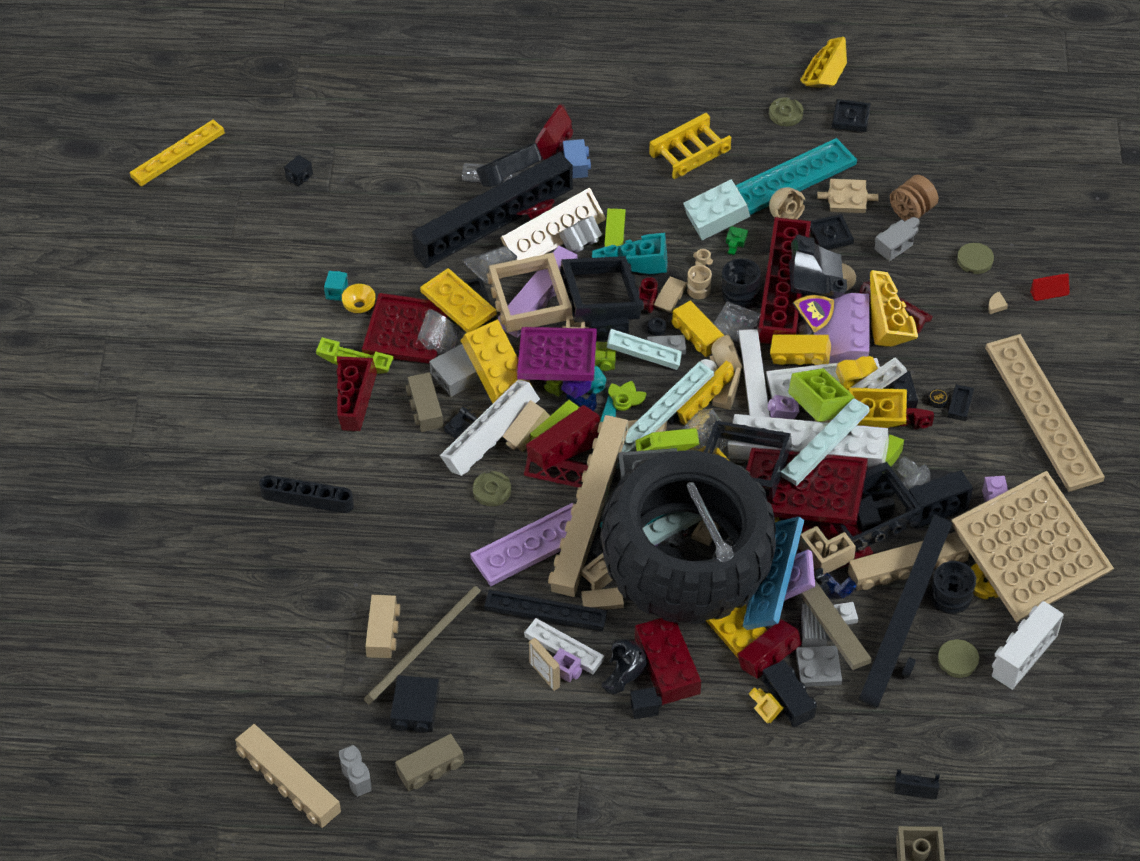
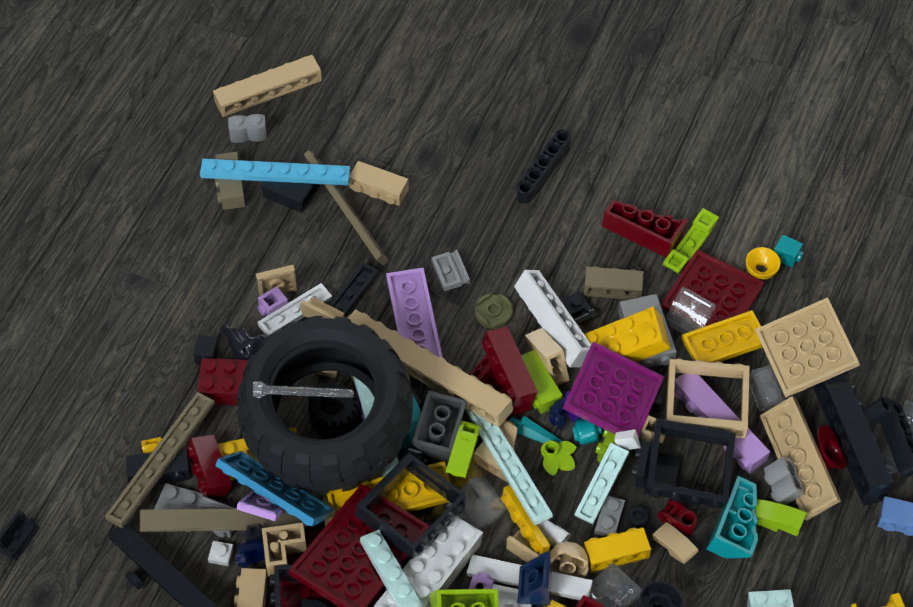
camera: 110 degrees right, 5 degrees up
tan wheel [687,265,712,299] -> none
tan plate [693,249,713,265] -> none
none -> dark tan tile [105,392,215,529]
none -> medium azure plate [200,159,350,185]
none -> tan panel [300,297,345,319]
none -> light grey plate [431,250,470,291]
none -> dark blue slope [517,551,552,605]
none -> white slope [614,429,641,450]
none -> tan plate [755,297,860,397]

